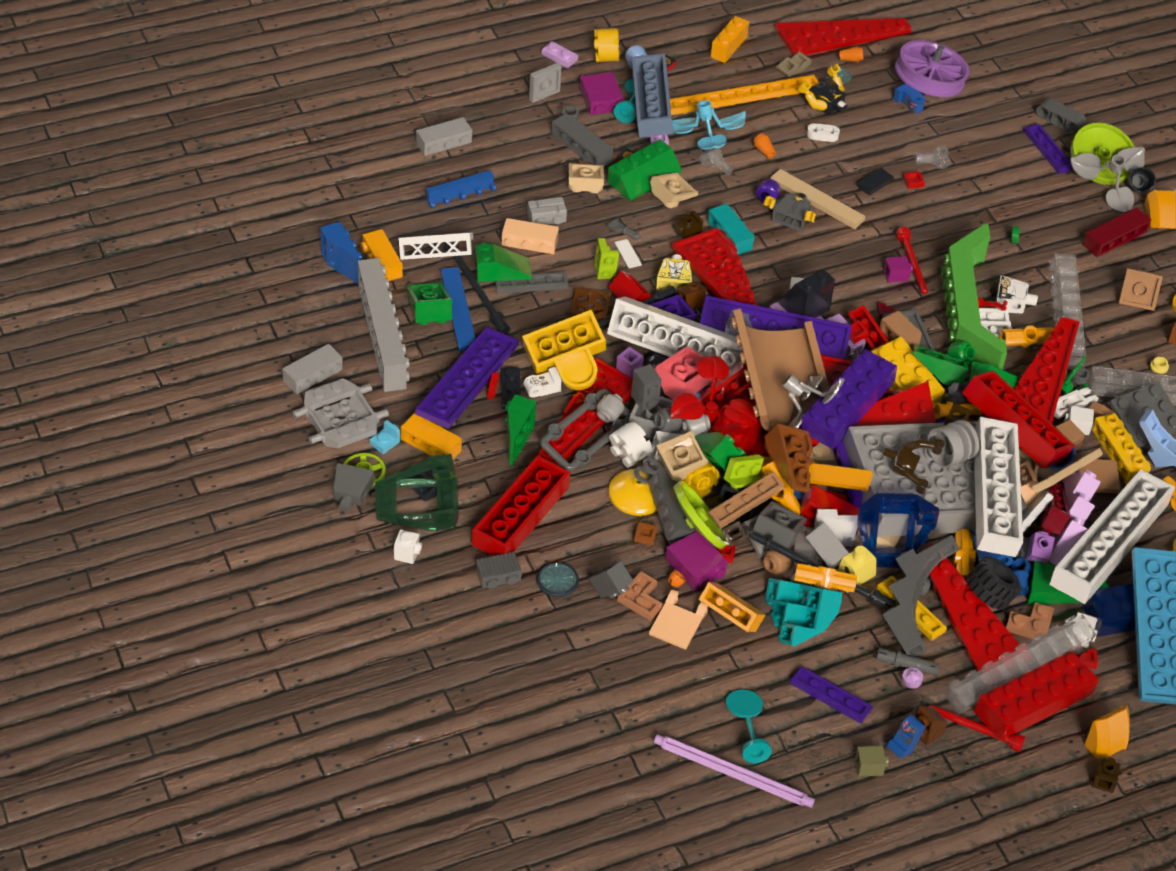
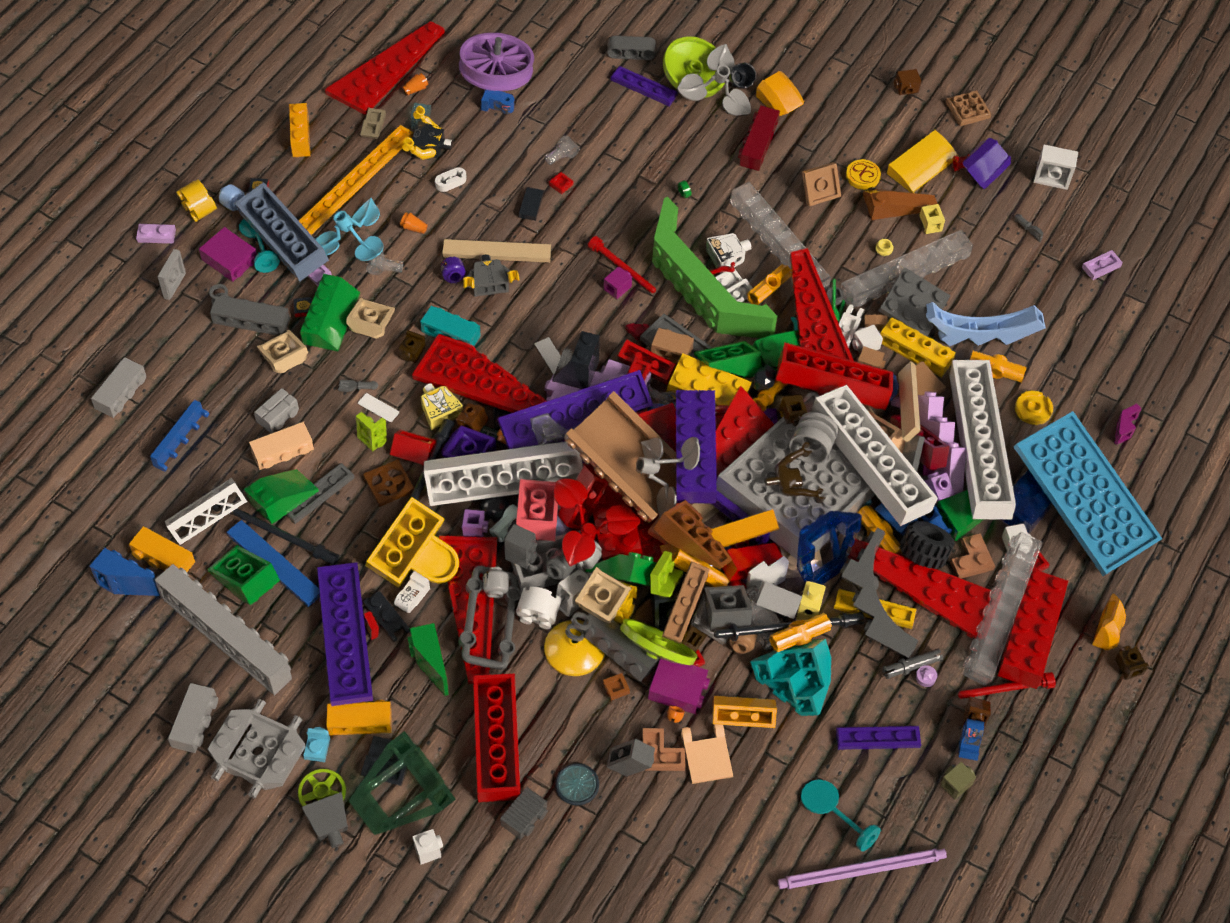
camera: 35 degrees left, 10 degrees up
green head [947,341,975,364] -> none

